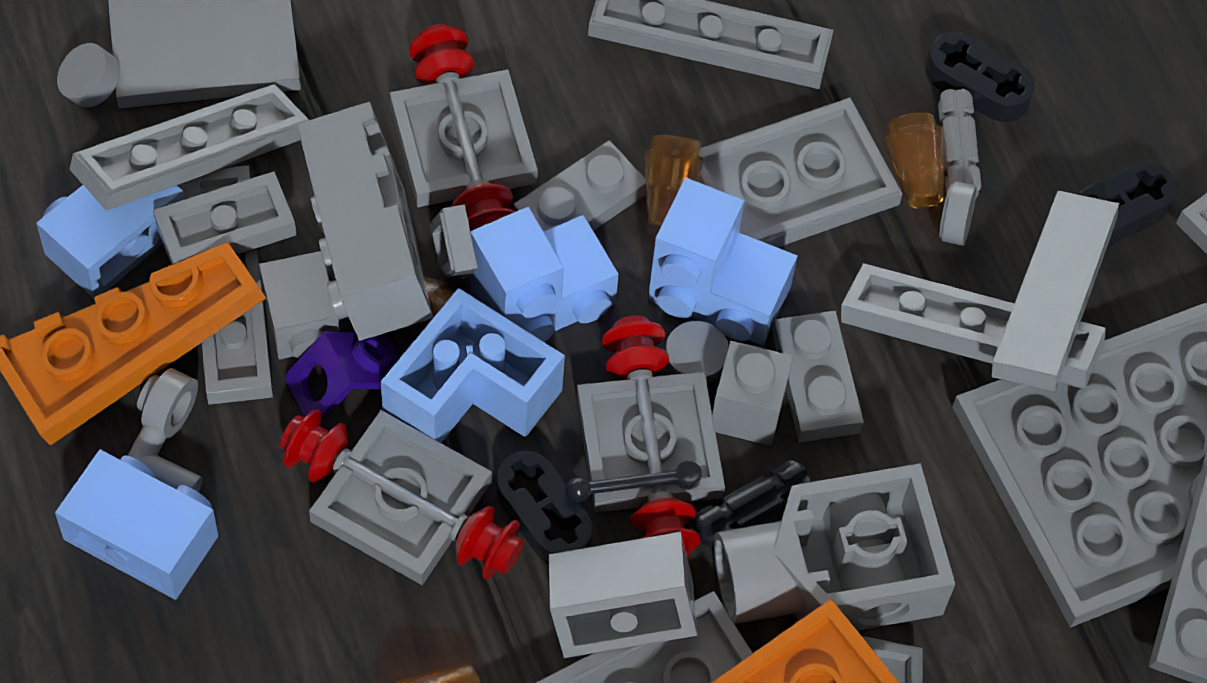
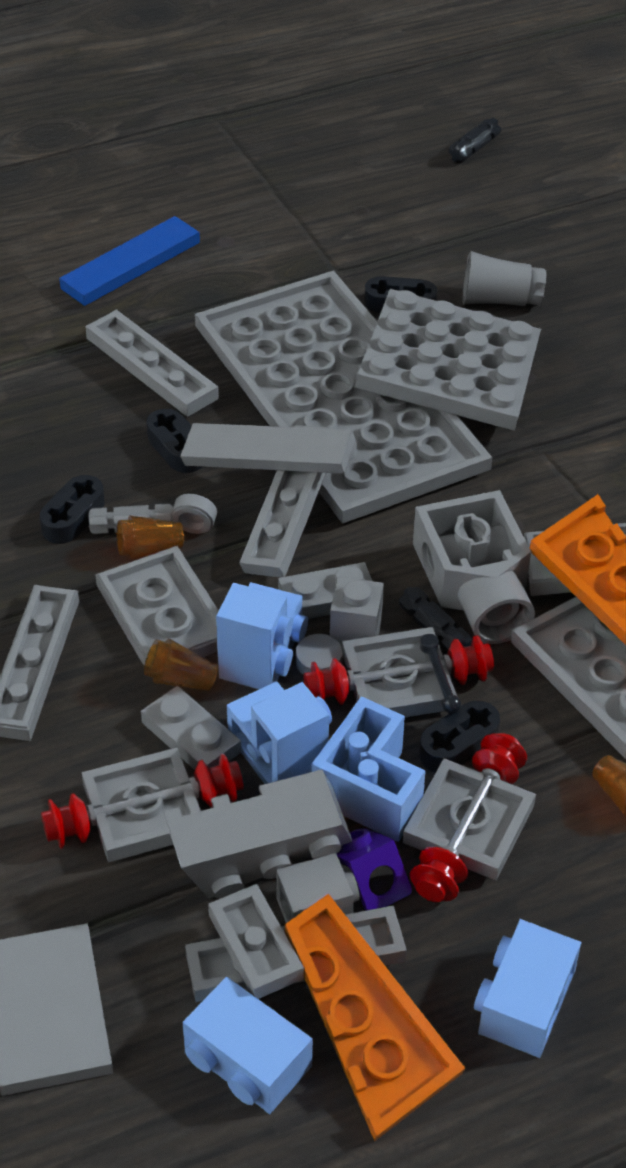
camera: 90 degrees left, 15 degrees down
light grey tile [57,43,119,108] -> none
light grey tile [70,84,309,211] -> none
light grey plate [128,368,203,492] -> none
light grey tile [430,204,478,282] -> none
light grey brick [549,532,697,658] -> none

